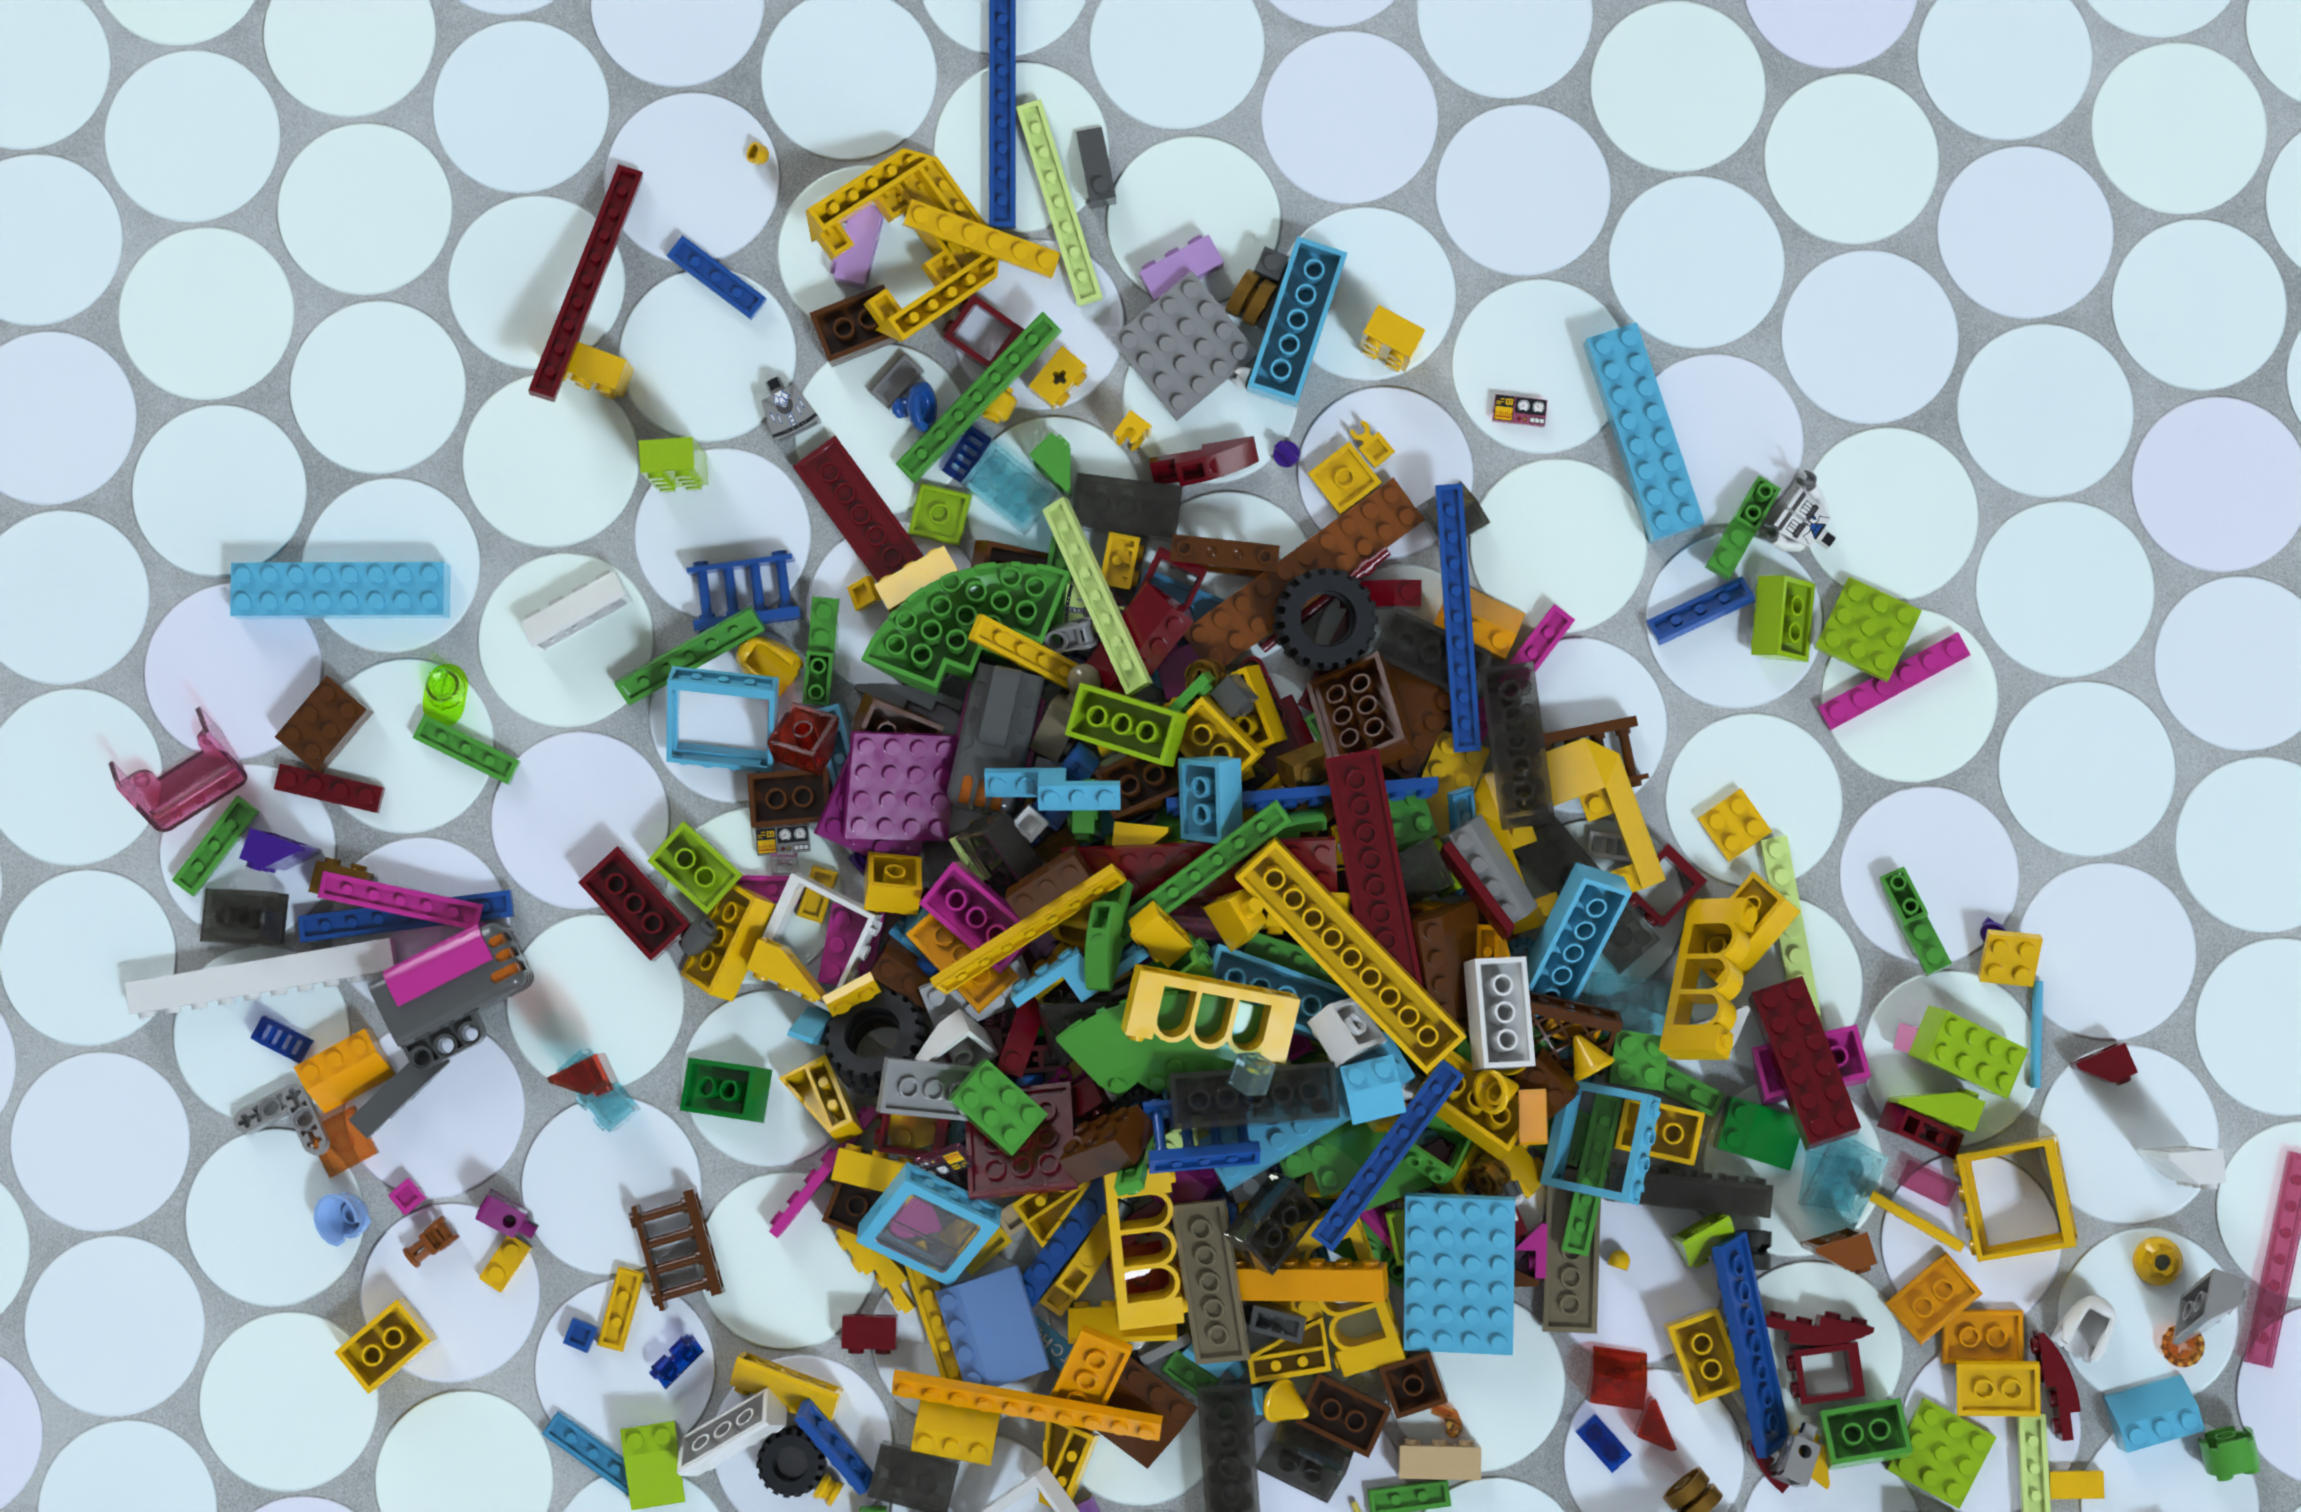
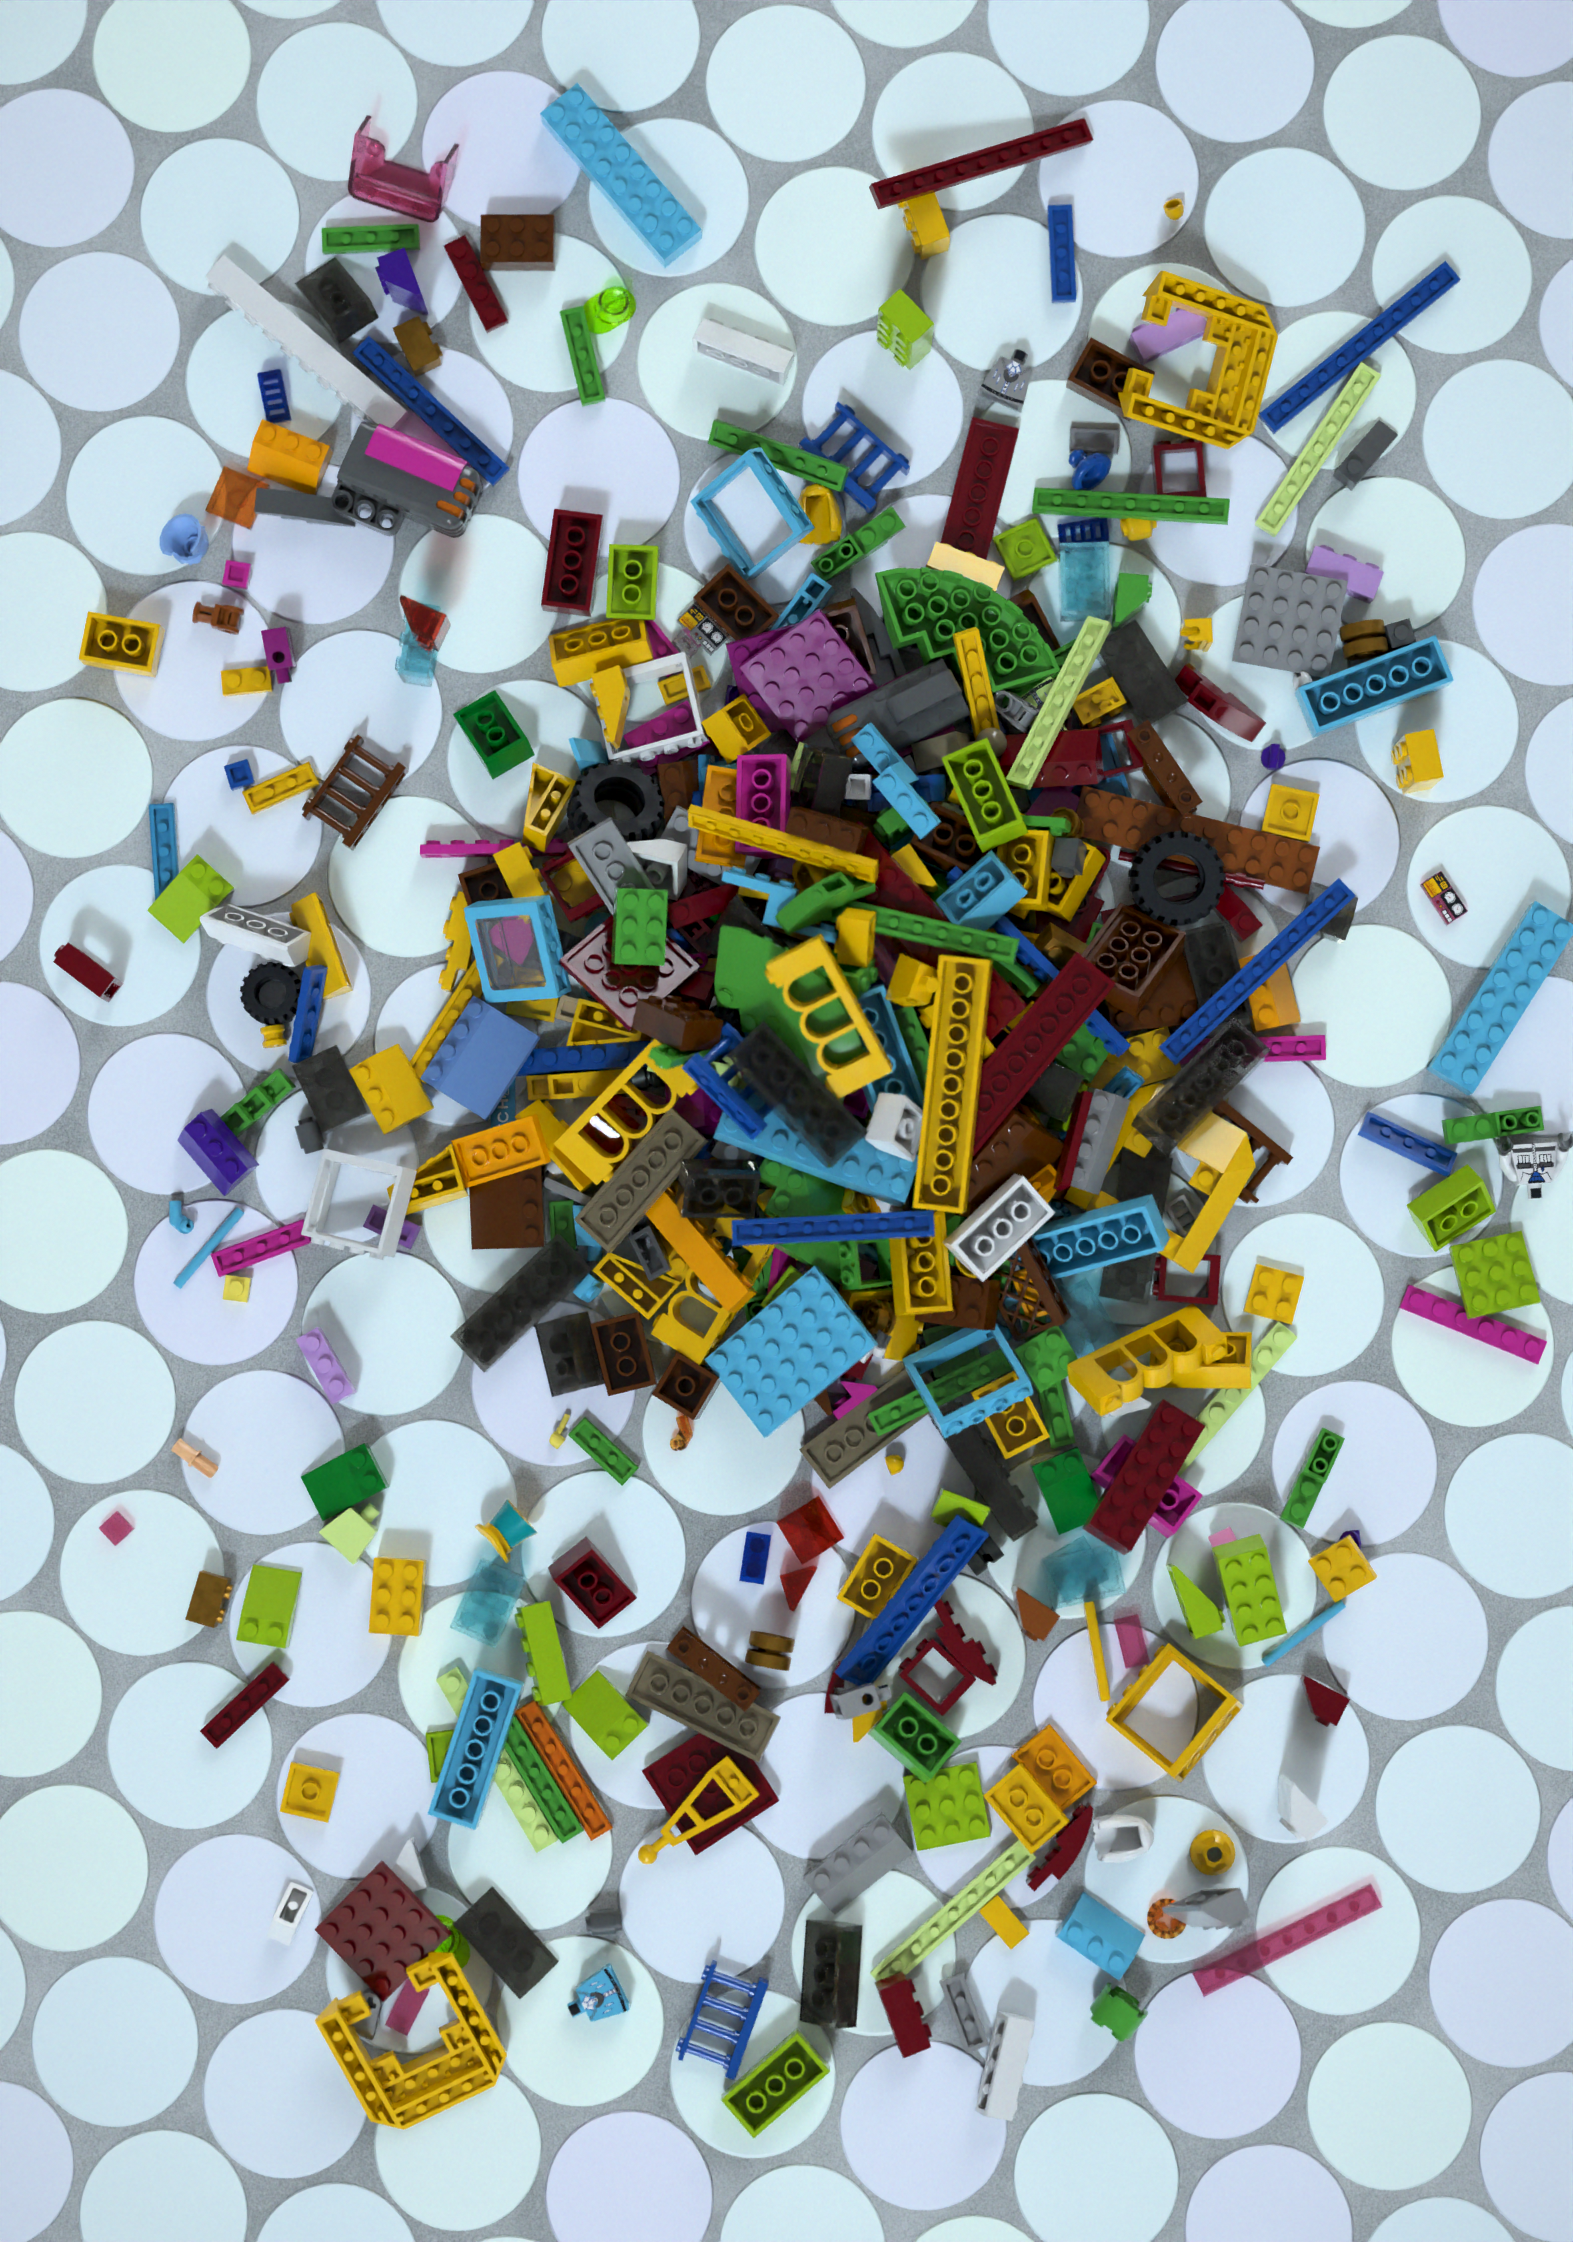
camera: 50 degrees right, 0 degrees up
light grey beam [234,1083,330,1156] -> none
dark pink plate [317,871,484,929] -> none
clear blue hinge [649,1334,704,1389] -> none
dark grey brick [679,917,718,956] -> none
clear red slope [767,702,840,776] -> none
yellow plate [822,972,881,1017] -> none
dark red brick [841,1313,898,1355] -> none
yellow plate [847,576,882,611] -> none
light orange plate [892,1369,1163,1441] -> none
yellow plate [902,199,1060,279] -> none
tile [913,1142,974,1177] -> none
yellow brick [1028,346,1088,410] -> none
clear light blue panel [1229,1052,1276,1096] -> none
yellow hat [1263,1379,1309,1423] -> none
medium azure slope [1339,1054,1406,1125] -> none
yellow plate [1349,420,1395,470] -> none
tan brick [1397,1438,1481,1480] -> none
yellow hat [1473,1069,1519,1115] -> none
light orange tile [1518,1089,1548,1145] -> none
yellow hat [1573,1034,1615,1082] -> none
dark red slope [1877,1102,1964,1159] -> none
light orange tile [1884,1252,1983,1346] -> none

